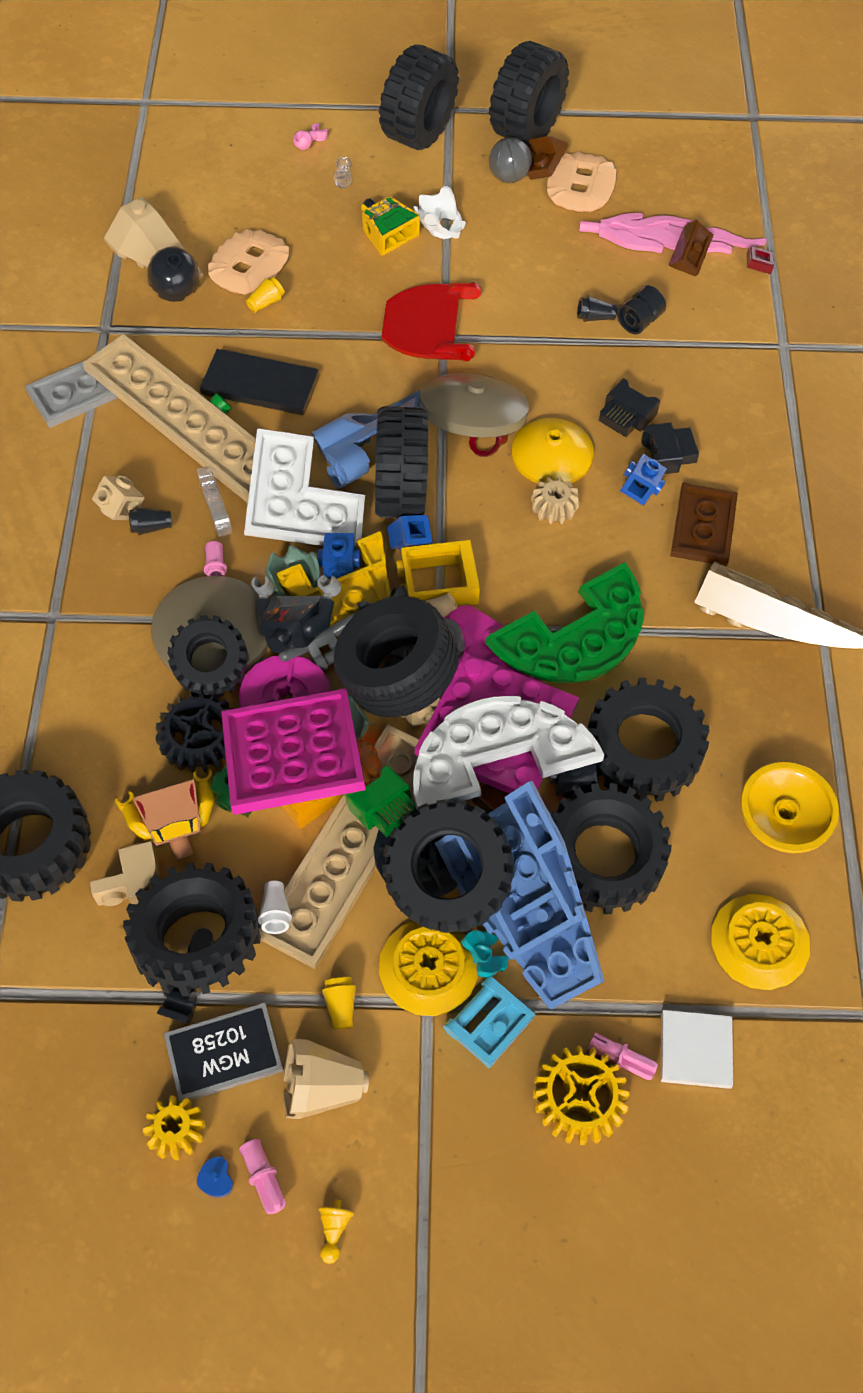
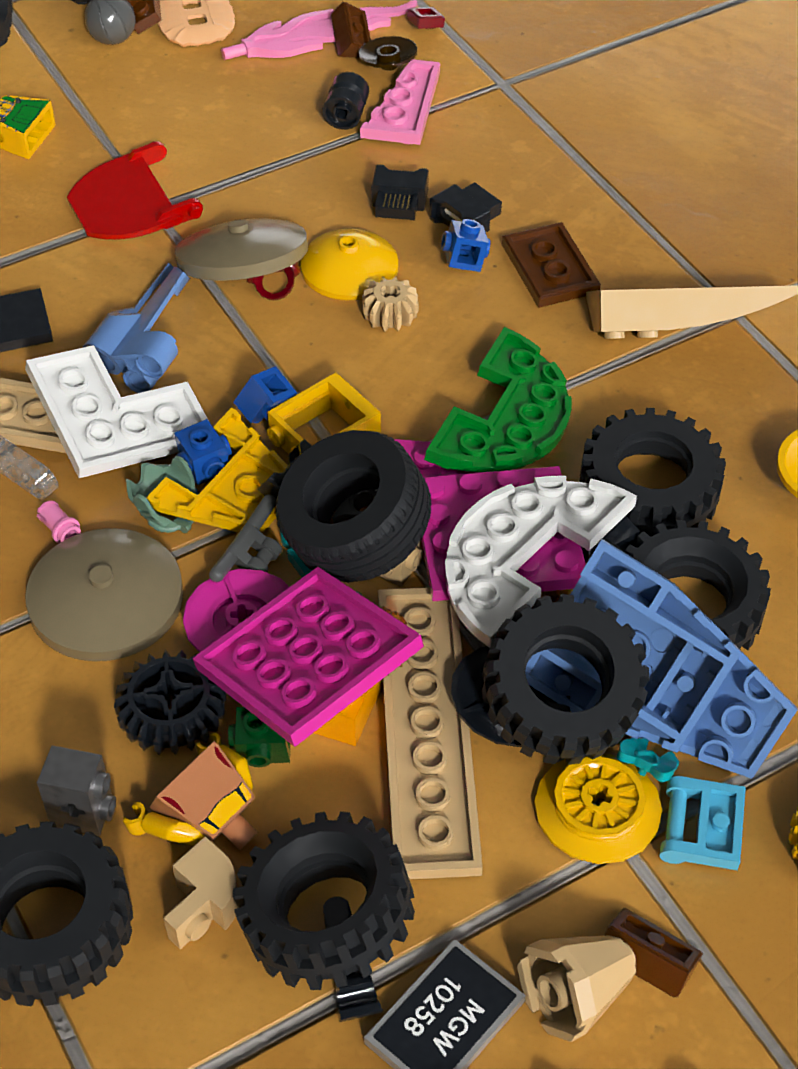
camera: 30 degrees left, 10 degrees down
black tyre [167,615,249,698] -> none
black torso [251,575,341,653] -> none
white cone [258,881,292,934] -> none
yellow cone [322,977,356,1030] -> none
green piece [345,765,417,837] -> none
black tyre [375,406,428,518] -> none
white helmet [413,186,466,239] -> none
black cone [577,295,617,322] -> none
none -> flat silver brick [37,746,116,836]
none -> dark brown dish [359,36,417,71]
none -> bright pink wing [360,59,440,145]
none -> reddish brown slope [604,908,703,998]

